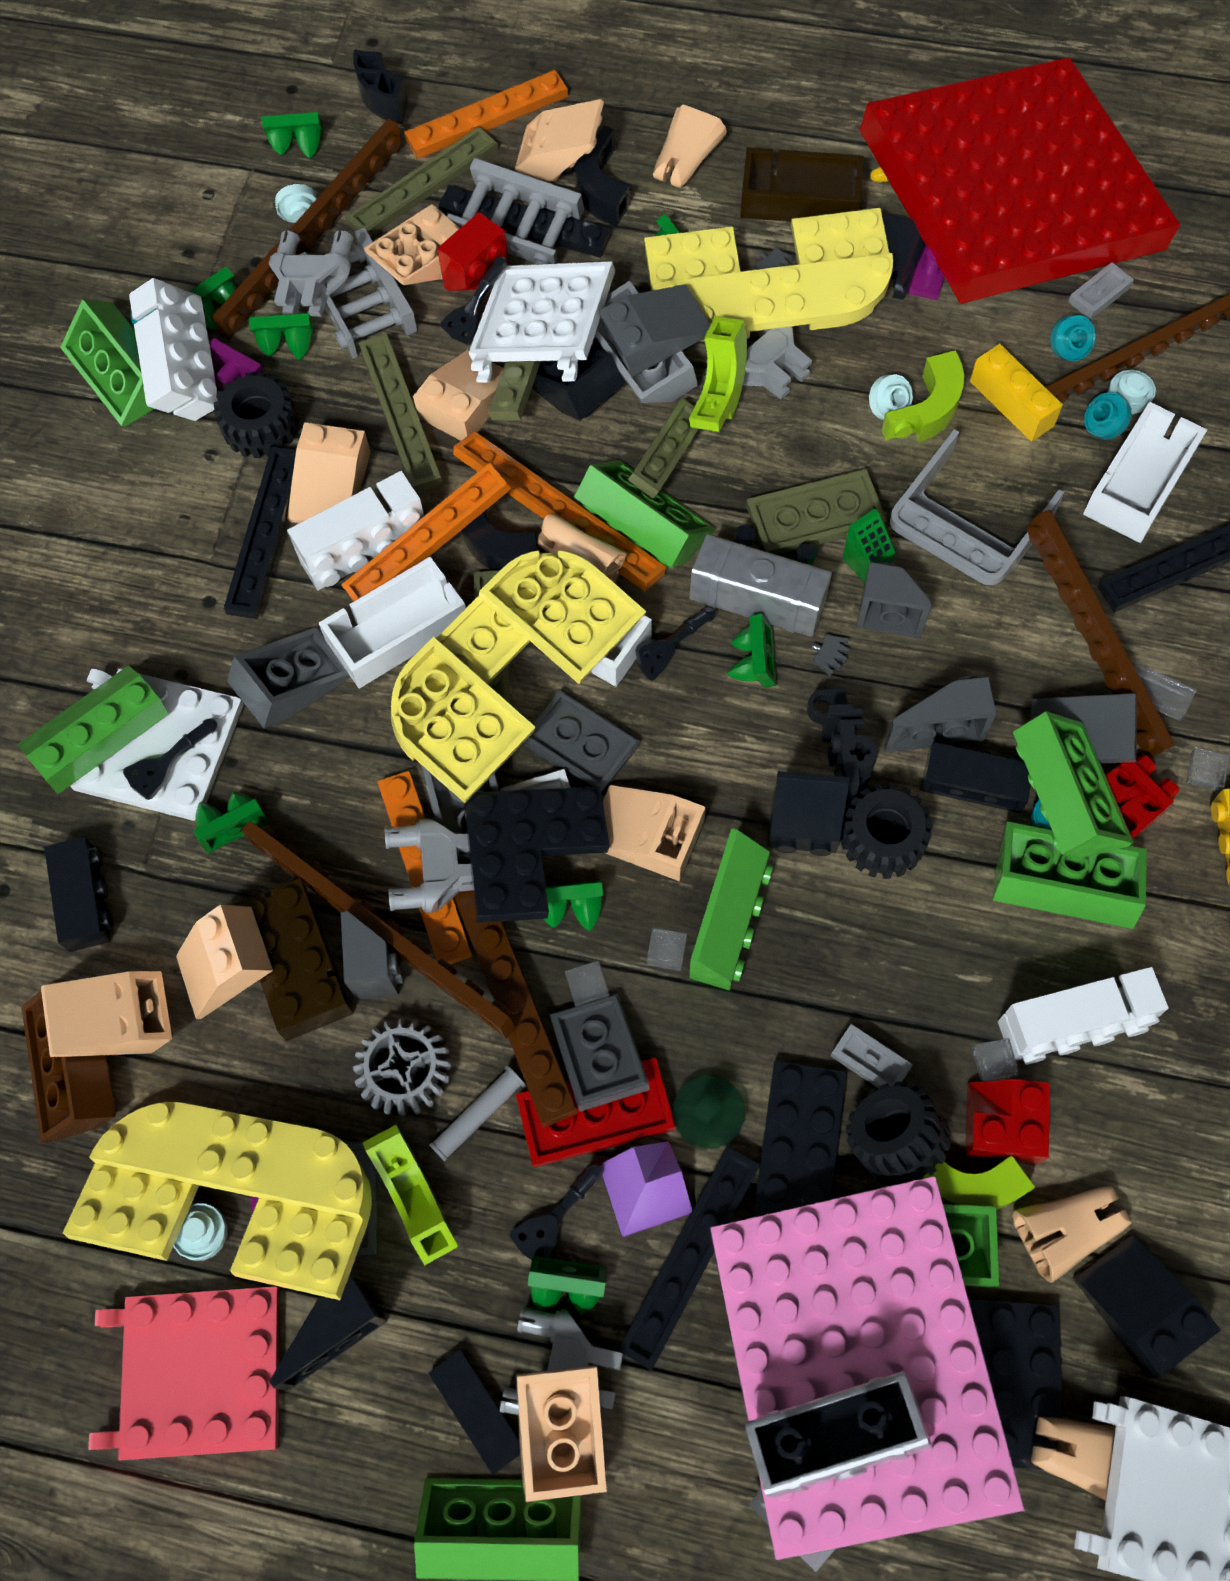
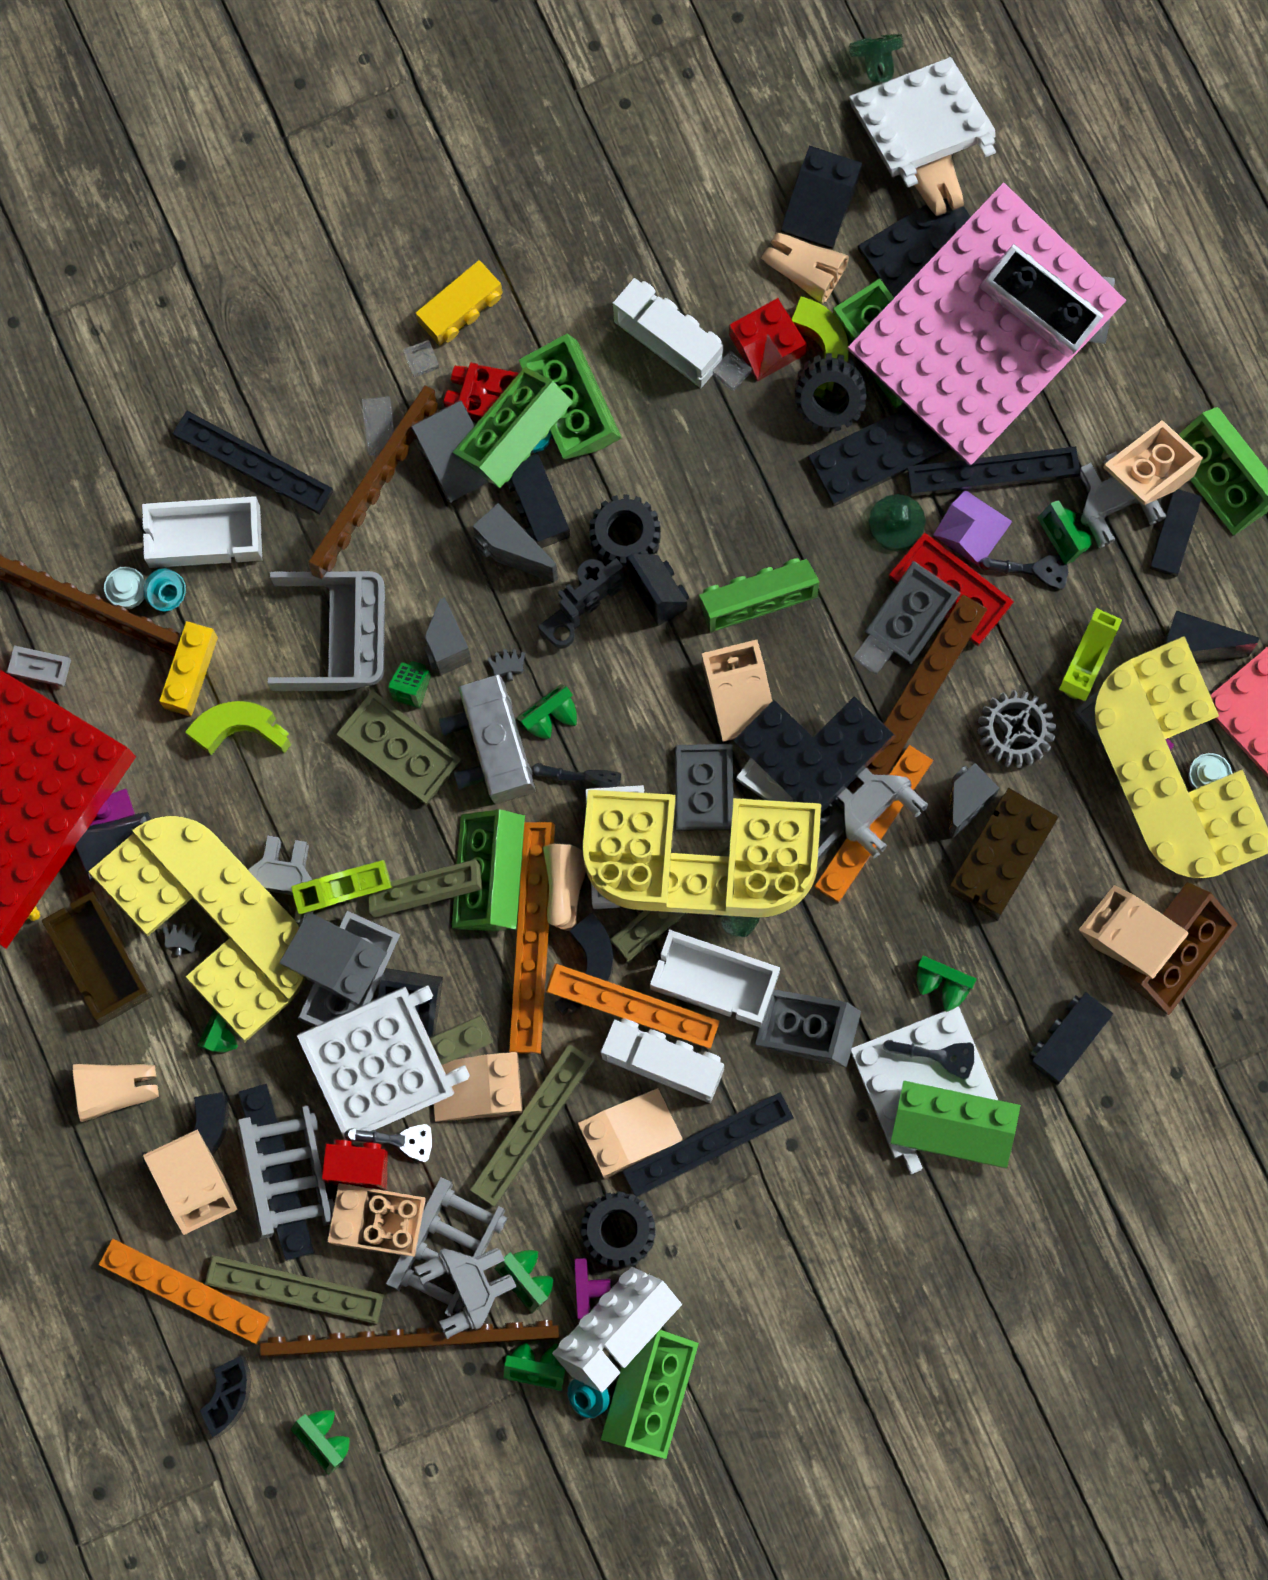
camera: 125 degrees left, 10 degrees up
light nougat slope [176,905,273,1019] -> none
reddish brown plate [241,821,515,1039] -> none
light aqua plate [275,184,317,223] -> none
light grey pin [429,1065,526,1162] -> none
green tile [543,880,603,931] -> none
clear plate [646,928,687,971] -> none
light grey plate [831,1024,913,1089] -> none
light aqua plate [869,374,913,420] -> none
teal plate [1050,315,1096,361] -> none

